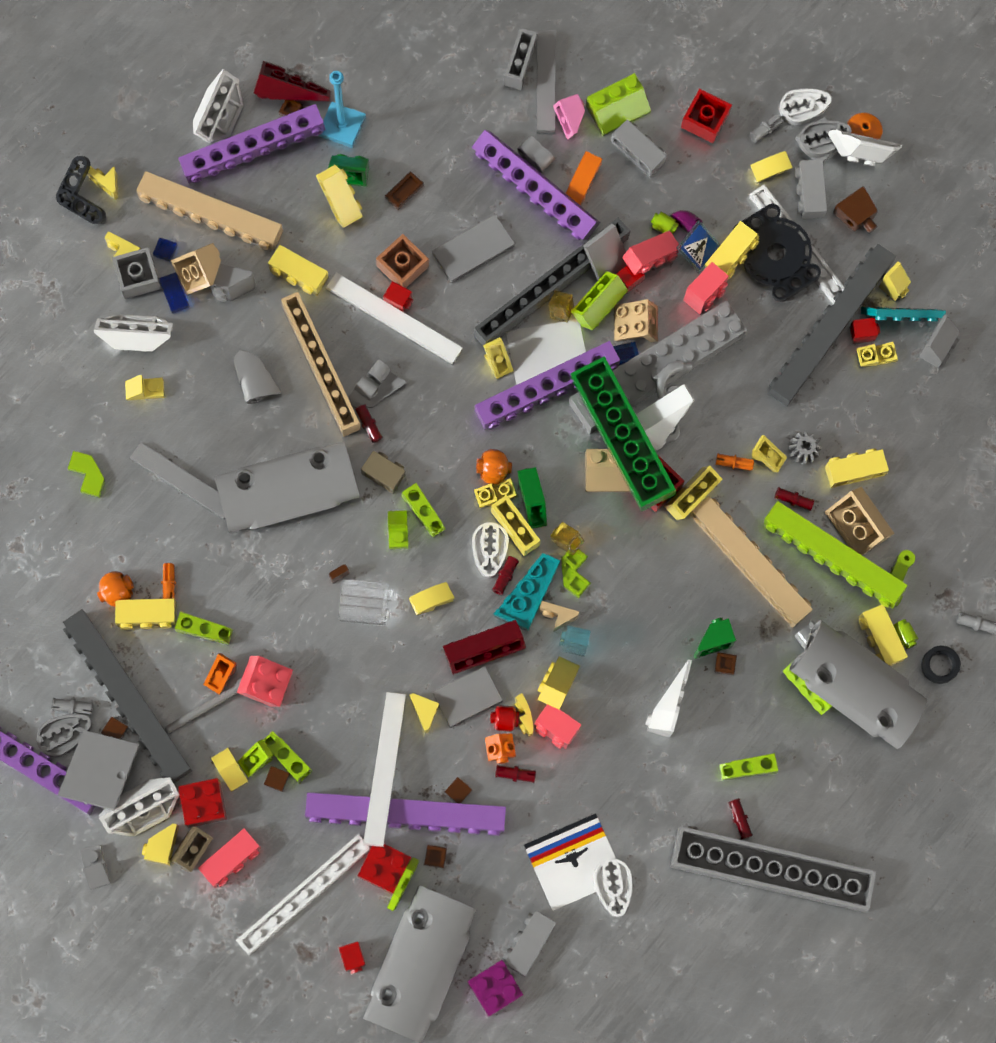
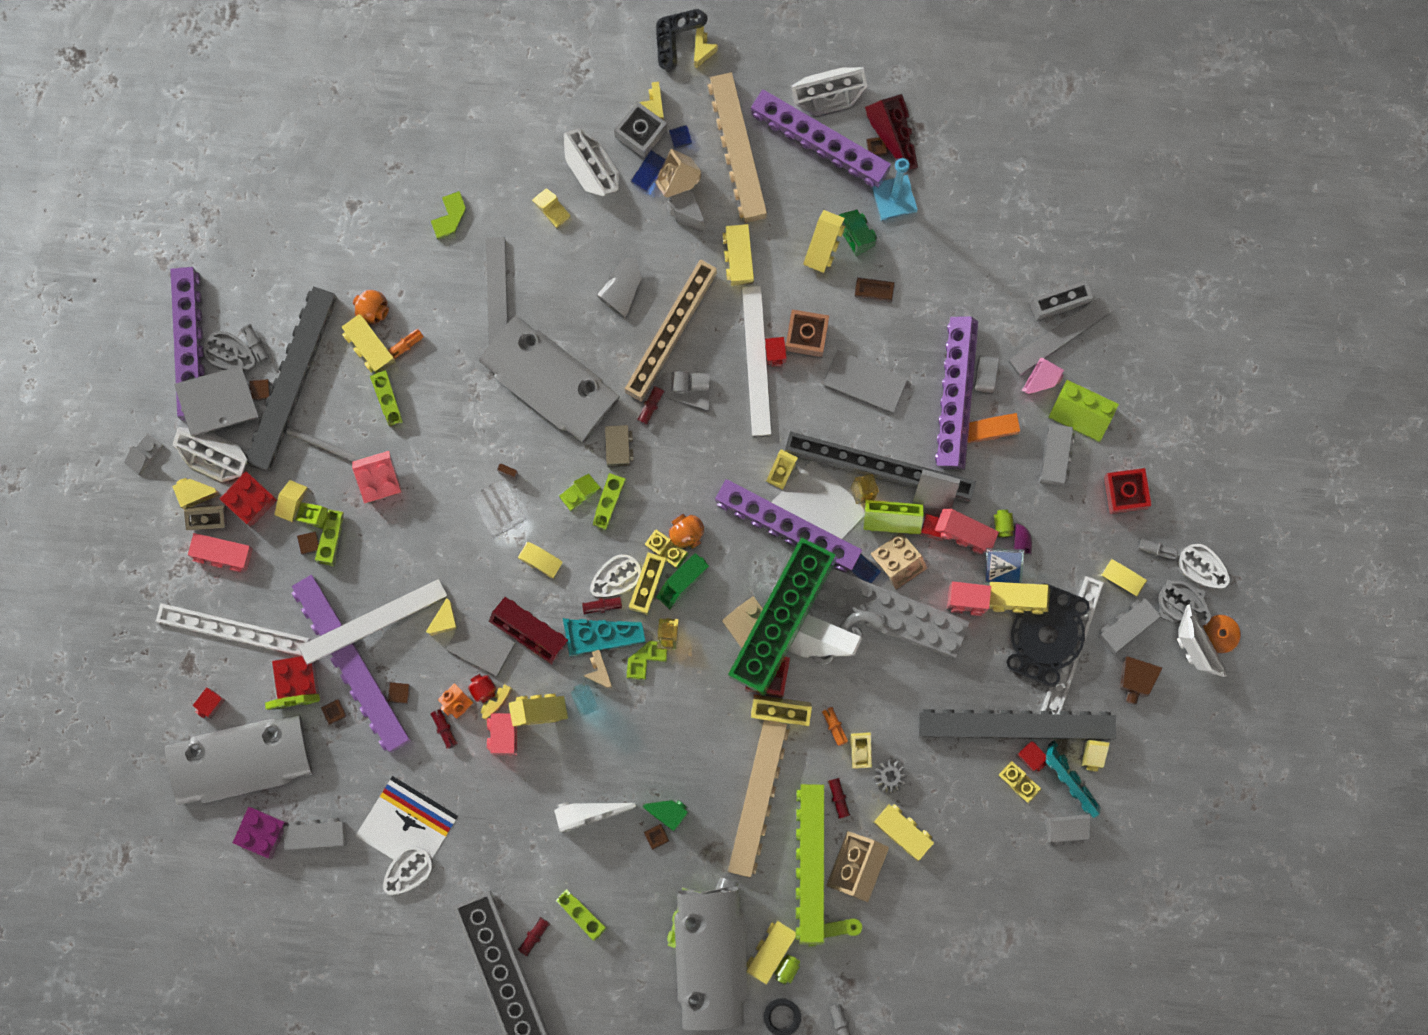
camera: 60 degrees right, 5 degrees up
orange slope [203,653,237,695] -> none

